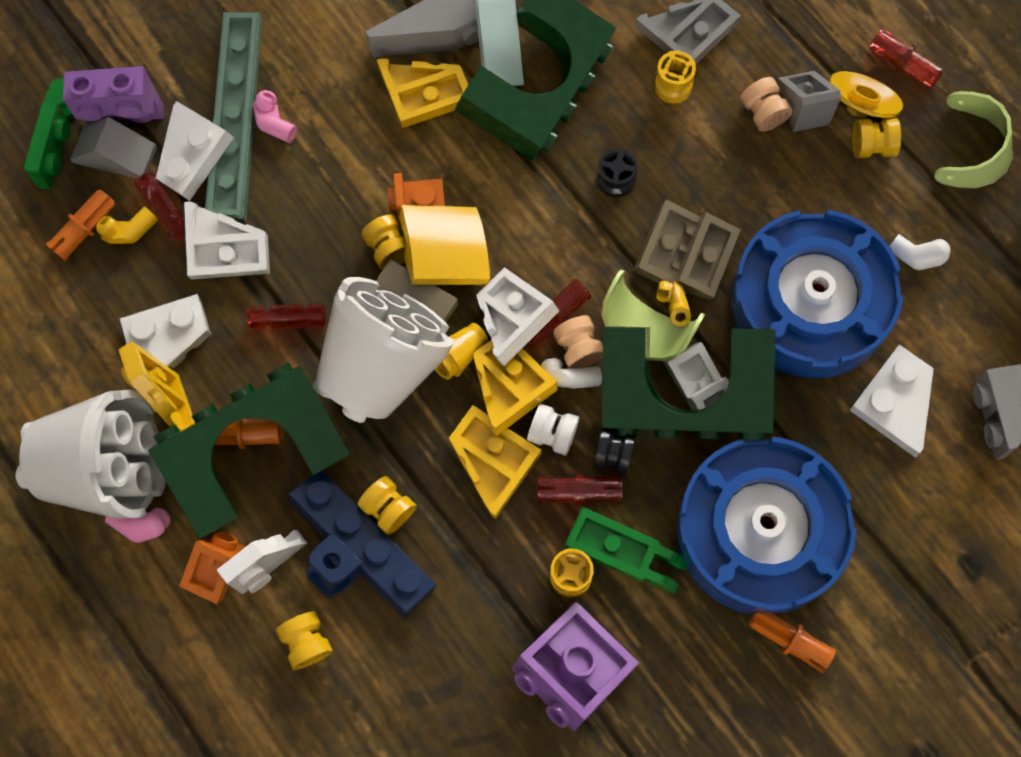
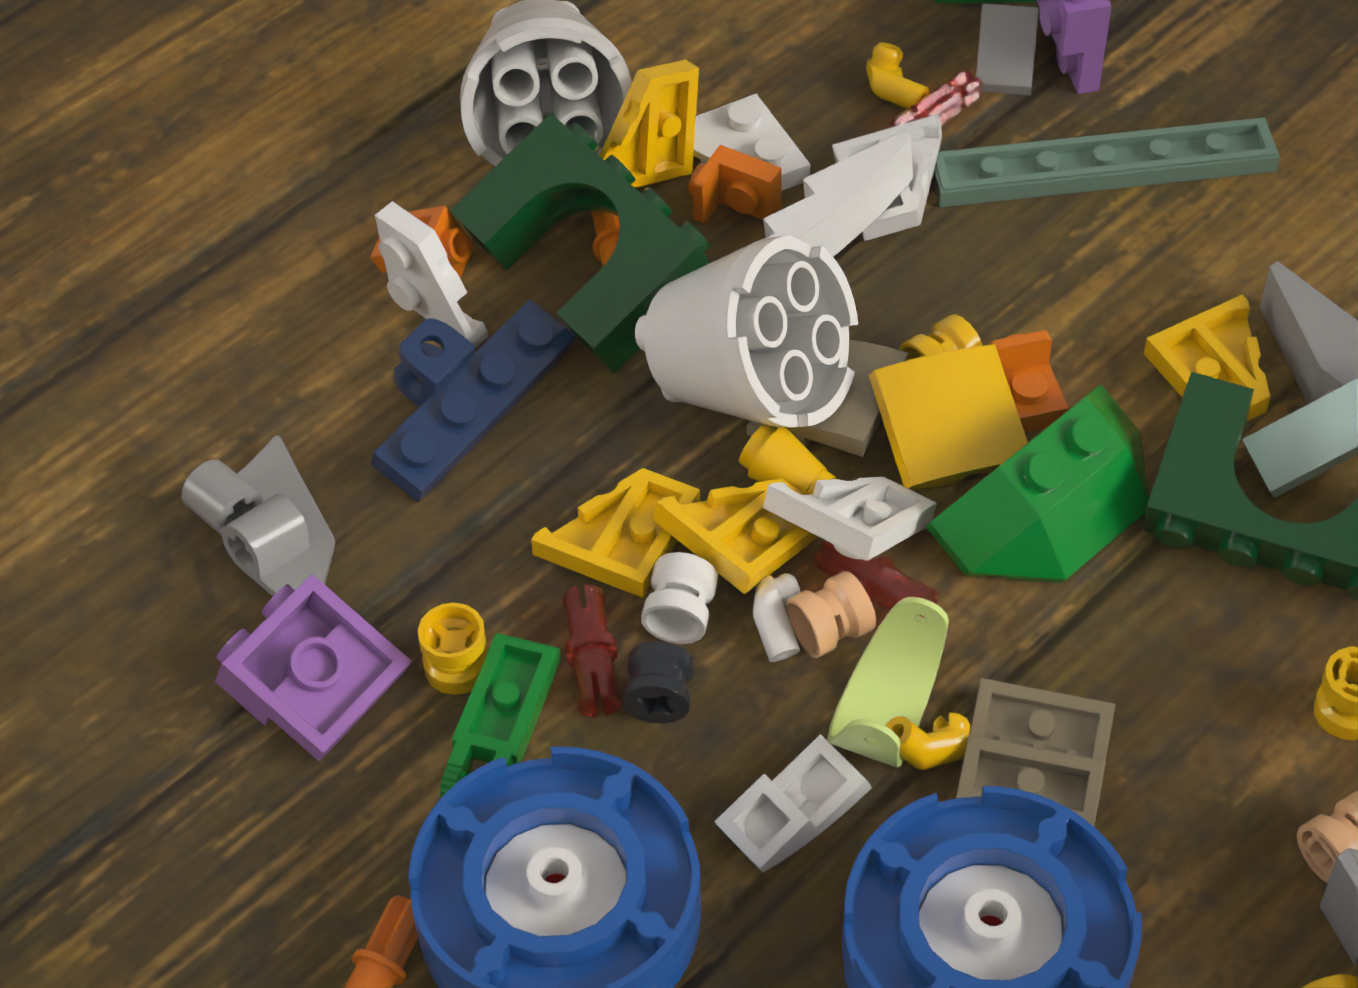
camera: 80 degrees right, 20 degrees down
orange axle [46,190,116,261] -> none
bright pink arm [105,508,170,543] -> none
white wing [156,101,234,201] -> none
bright pink arm [253,90,297,143] -> none
yellow wheel [276,611,333,670] -> none
yellow wheel [357,476,417,535] -> none
black wheel [597,149,637,197] -> none
dark green arch [602,326,776,440] -> none
none -> light grey panel [181,435,335,596]
none -> orange bracket [688,145,782,224]
none -> white slope [763,130,913,256]
none -> green wedge [925,384,1149,583]

